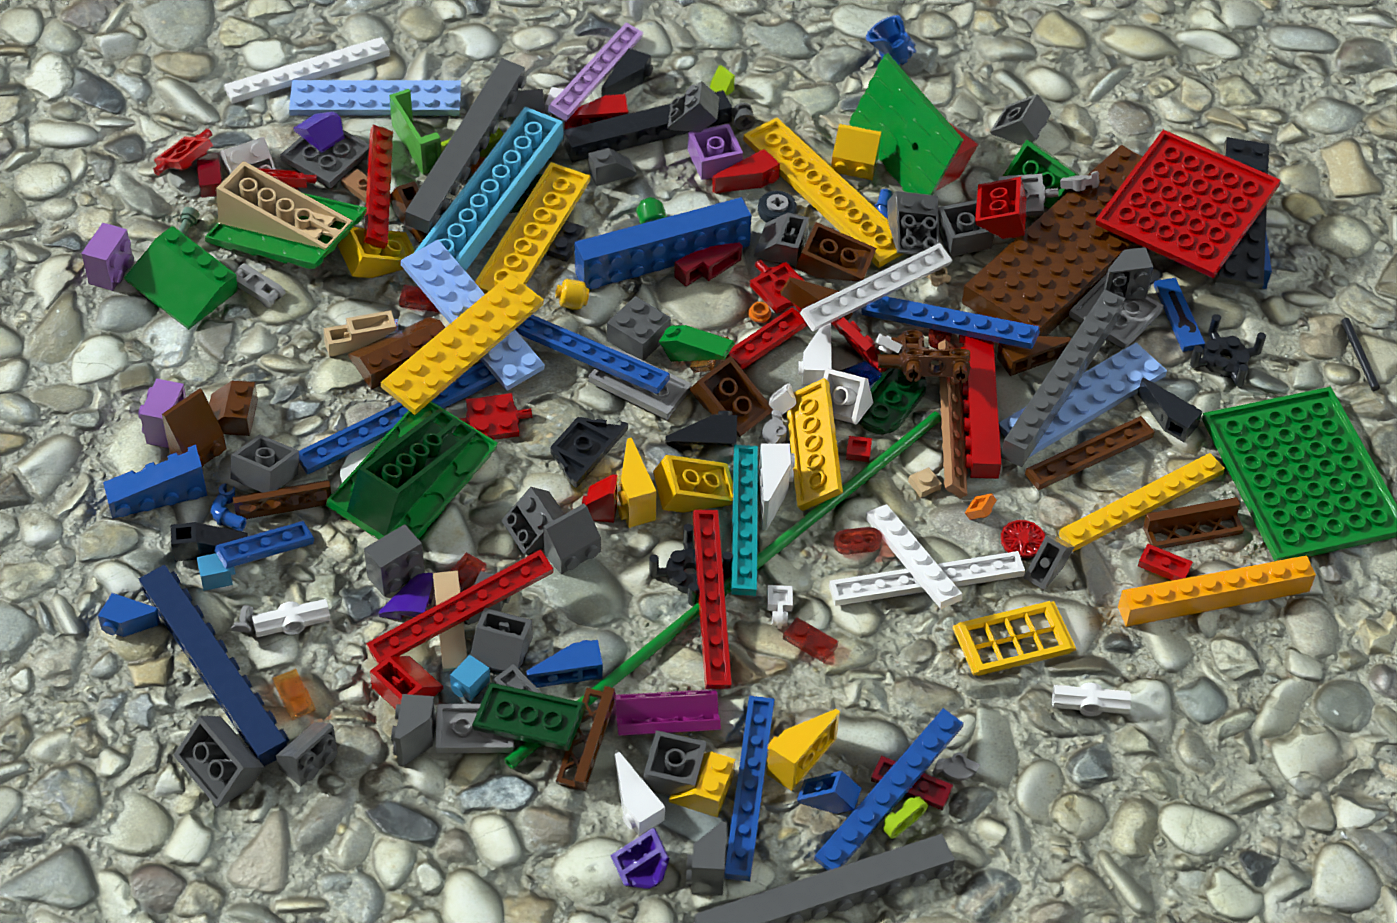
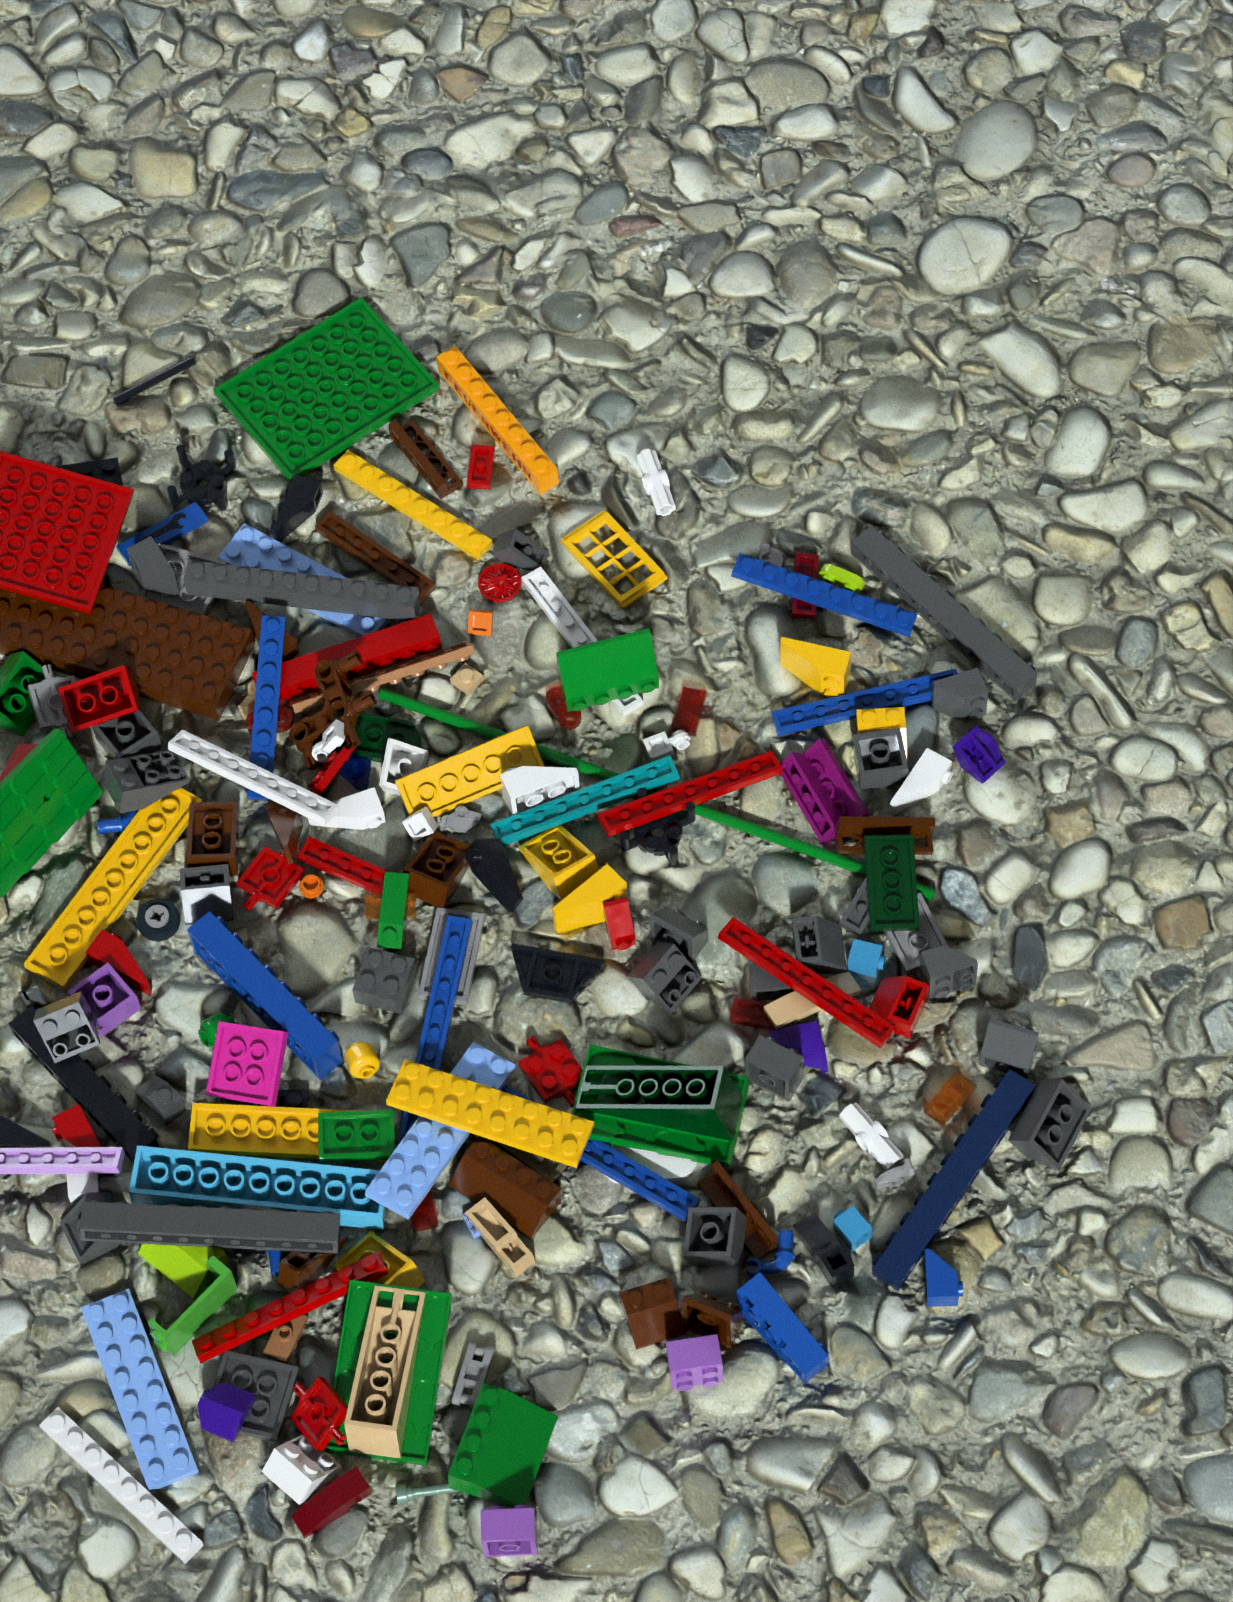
camera: 105 degrees left, 10 degrees up
red plate [153,128,213,176] -> none
blue tile [215,521,315,569] -> none
blue slope [527,640,603,688] -> none
dark red slope [674,243,742,287] -> none
blue slope [797,770,861,814] -> none
yellow slope [831,124,881,180] -> none
red plate [846,436,872,462] -> none
white plate [866,504,962,609] -> none
light grey piece [1060,171,1100,191] -> none
none -> dark pink plate [206,1021,289,1107]
none -> green plate [318,1110,395,1163]
none -> green slope [556,628,659,712]

